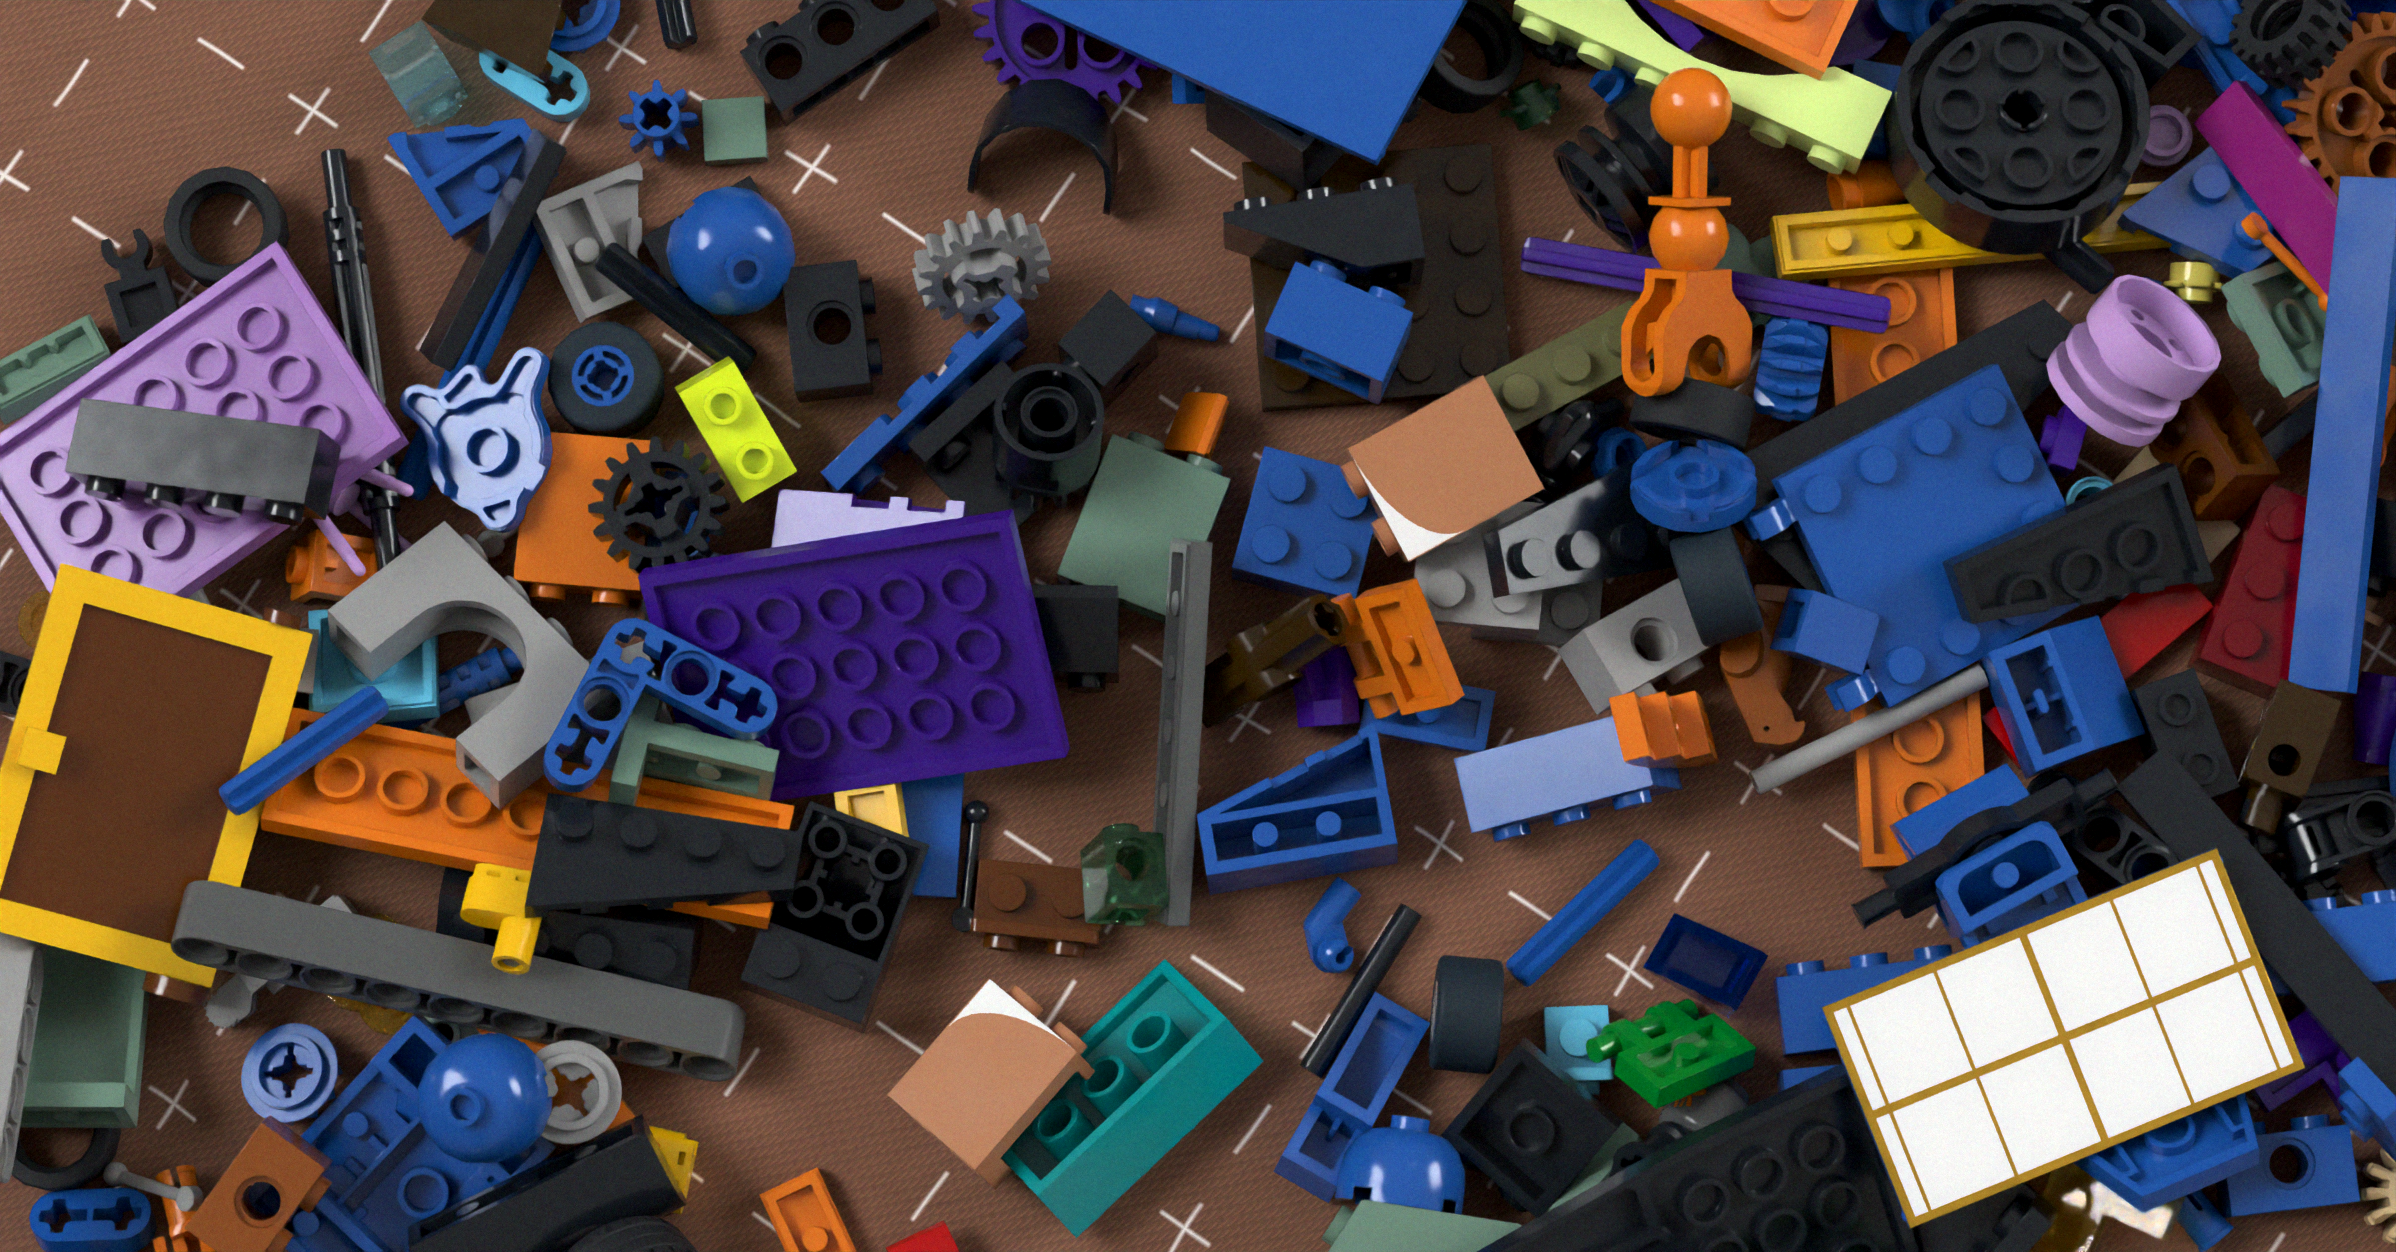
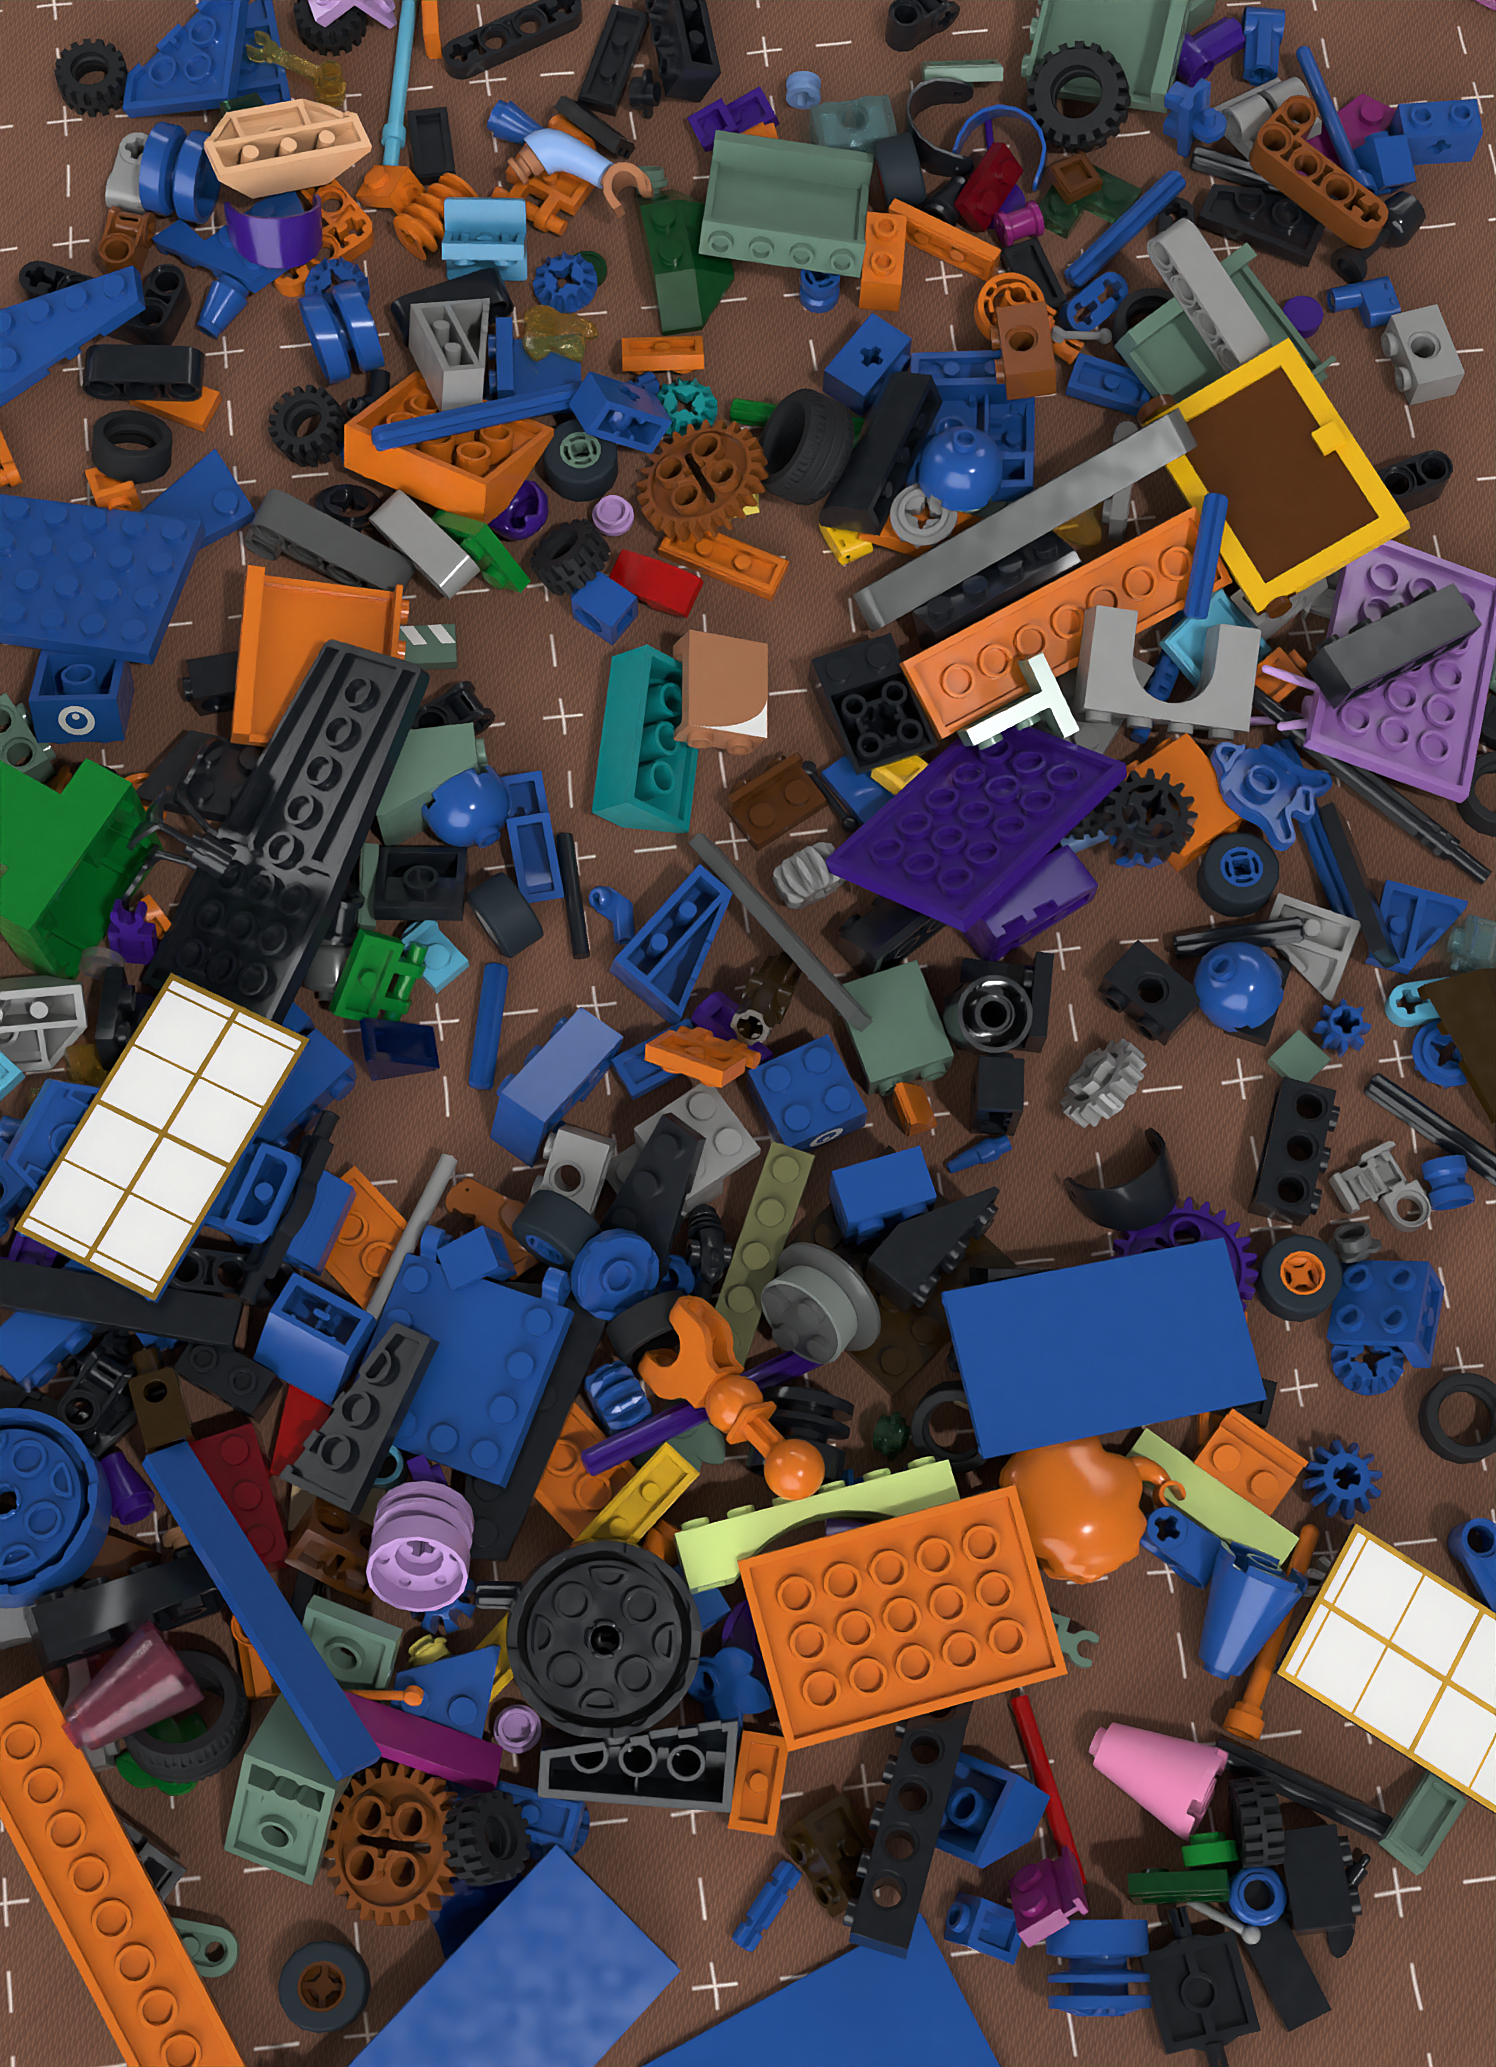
camera: 135 degrees right, 10 degrees down
gear [241,1023,343,1126] -> none
yellow piece [460,863,542,974] -> none
black wing [525,793,804,918] -> none
blue beam [543,618,778,793] -> none
neon yellow brick [674,356,797,503] -> none
blue wing [821,294,1029,497] -> none
clear green brick [1080,823,1168,926] -> none
nougat panel [1340,375,1544,562] -> none
orange slope [1609,691,1720,768] -> none
none -> dark grey piece [761,1242,881,1364]
none -> light grey gear [772,842,846,909]
none -> blue plate [1065,352,1151,416]

